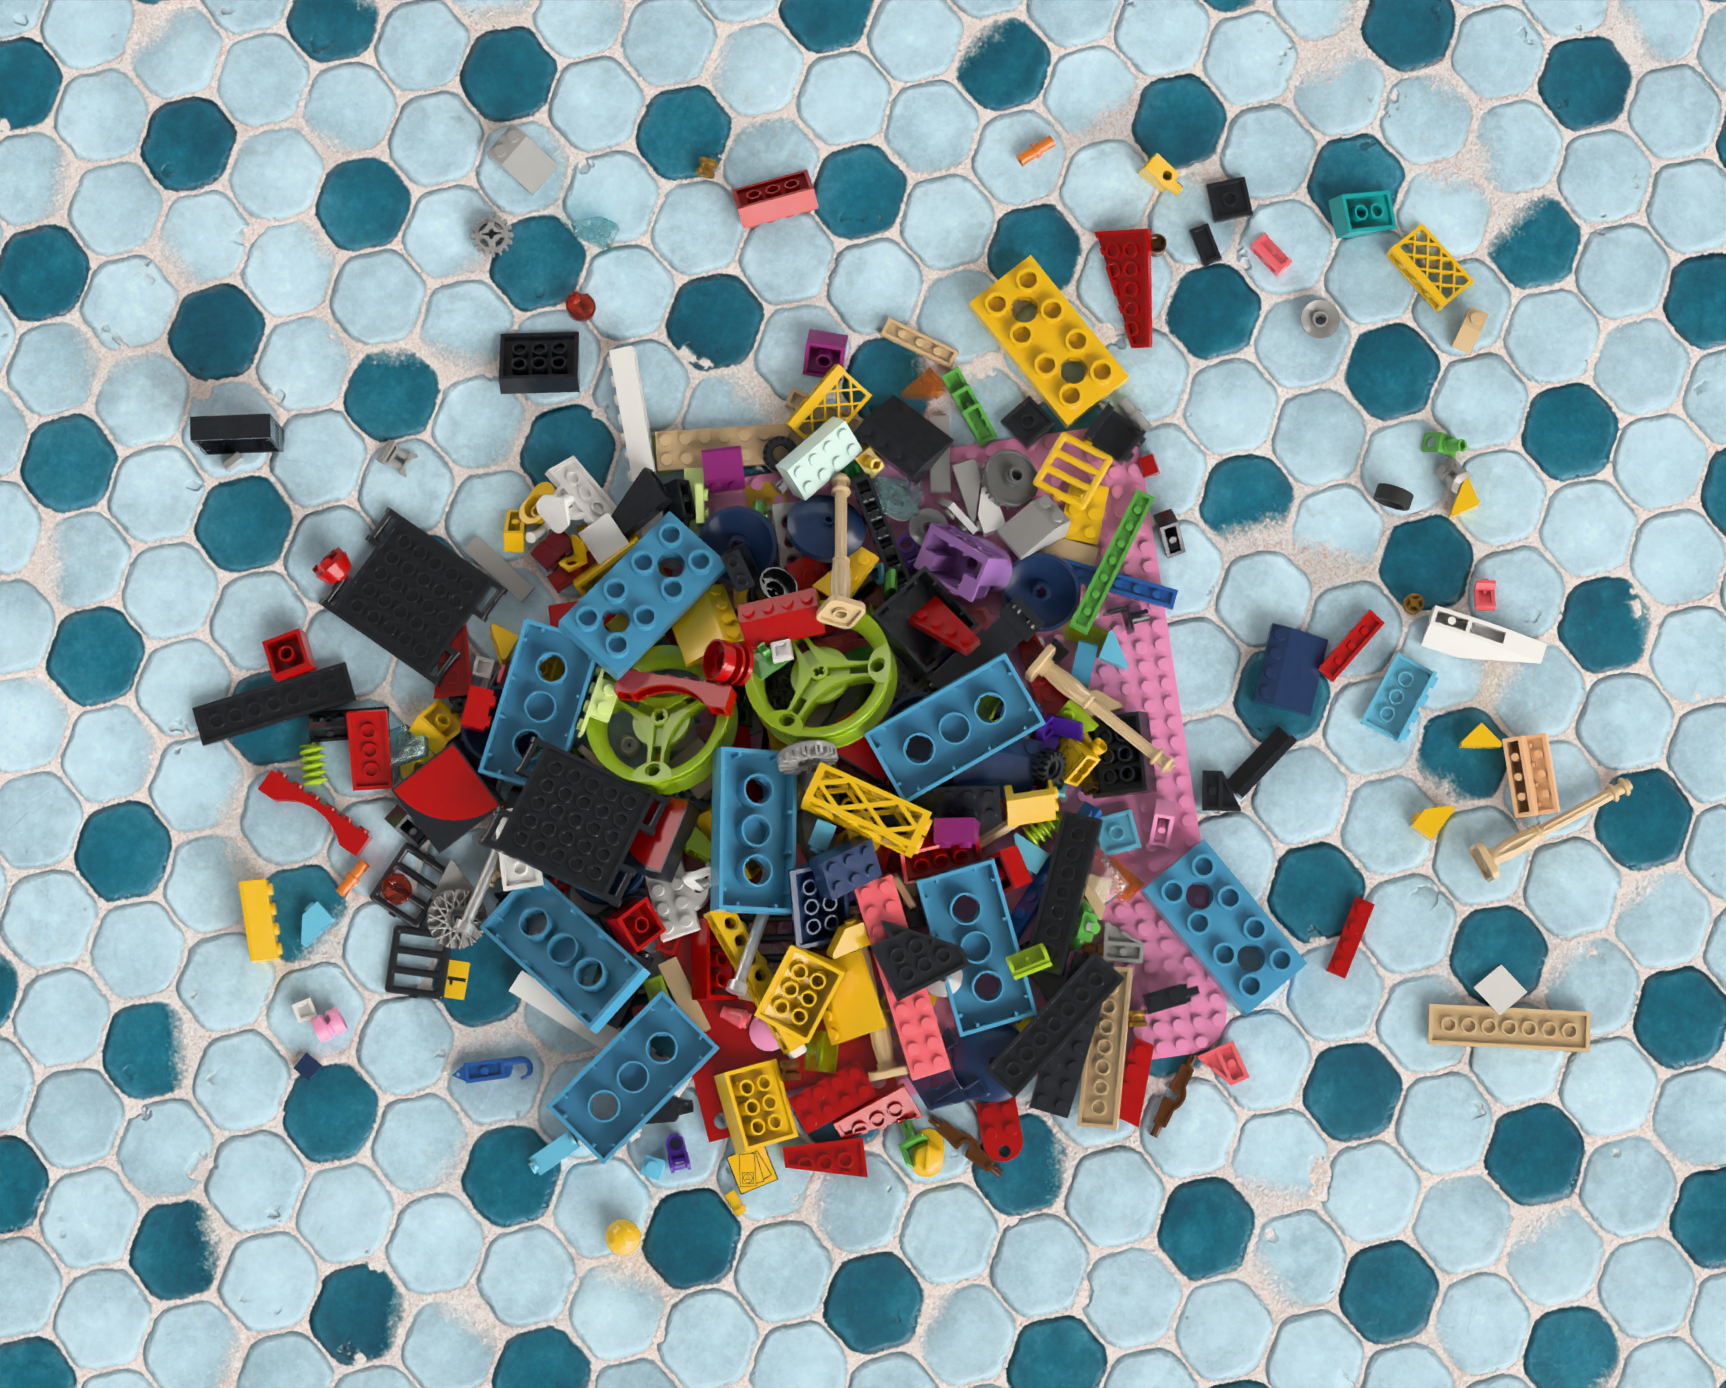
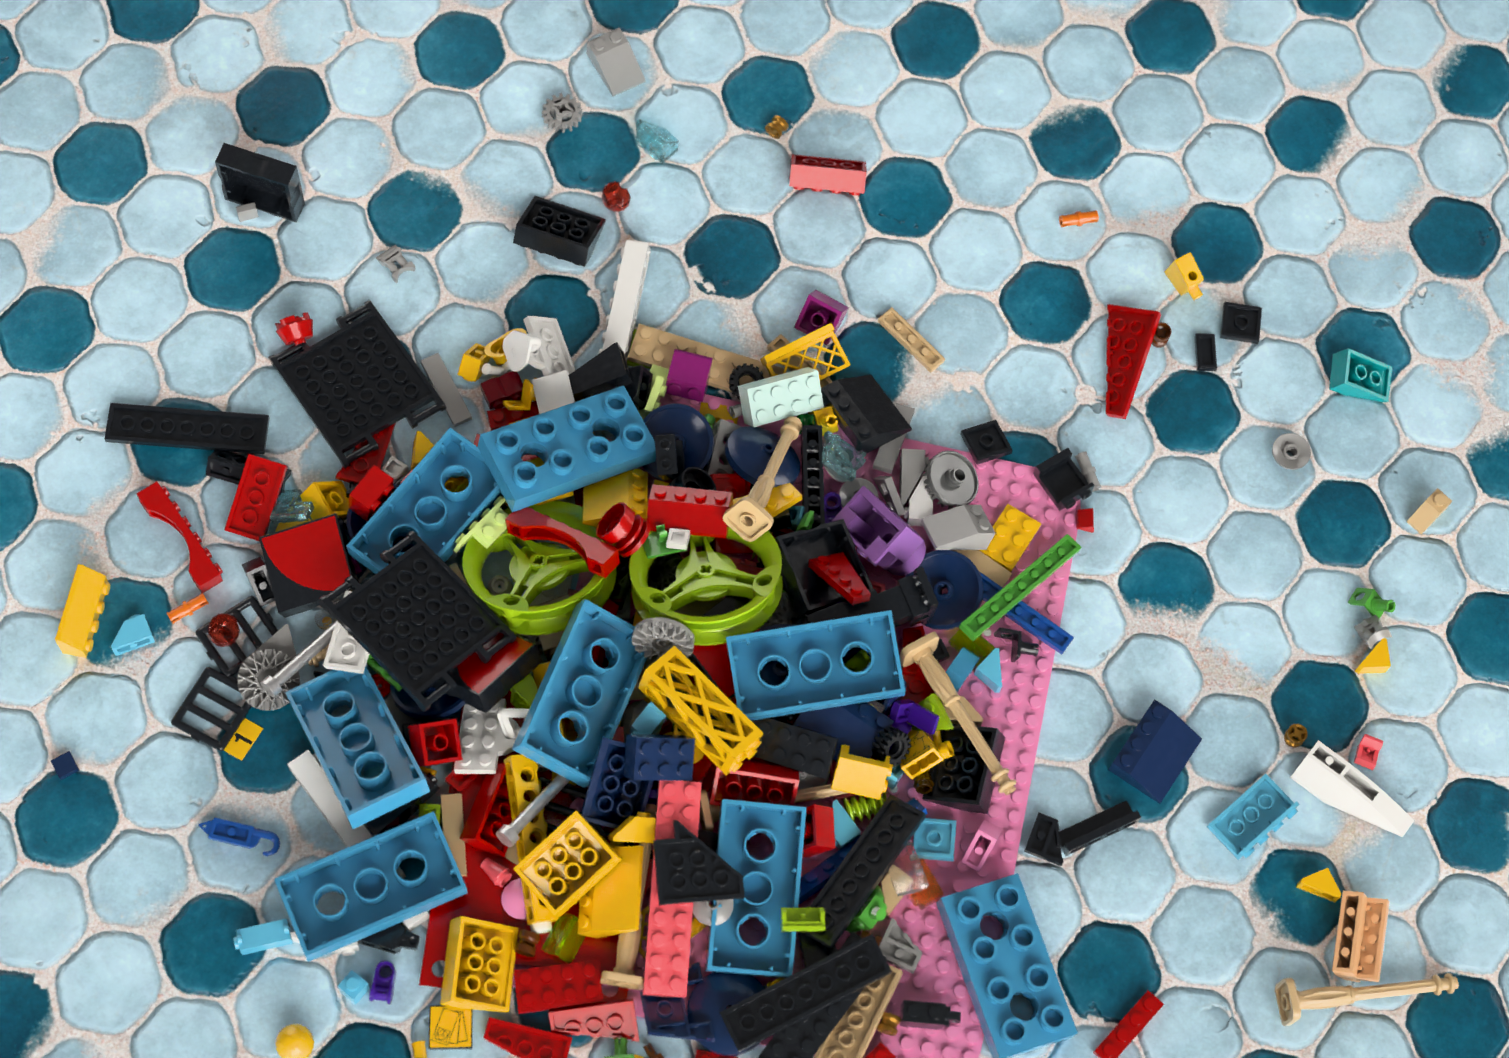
camera: 10 degrees right, 15 degrees down
red brick [262,628,317,682] -> none
white plate [292,998,318,1024] -> none
lime piece [299,744,328,786] -> none
bright pink wheel [310,1007,348,1043] -> none
clear orange slope [900,367,946,401] -> none
magenta slope [934,817,980,848] -> none
bright green slope [940,367,998,446] -> none
yellow plate [968,255,1129,429] -> none
yellow bar [1032,432,1113,510] -> none
black slope [1153,509,1186,558] -> none
coral hinge [1250,233,1293,277] -> none
red plate [1317,610,1384,682] -> none
black tyre [1373,483,1414,511] -> none
yellow fence [1386,223,1474,313] -> none
yellow slope [1410,805,1456,841] -> none

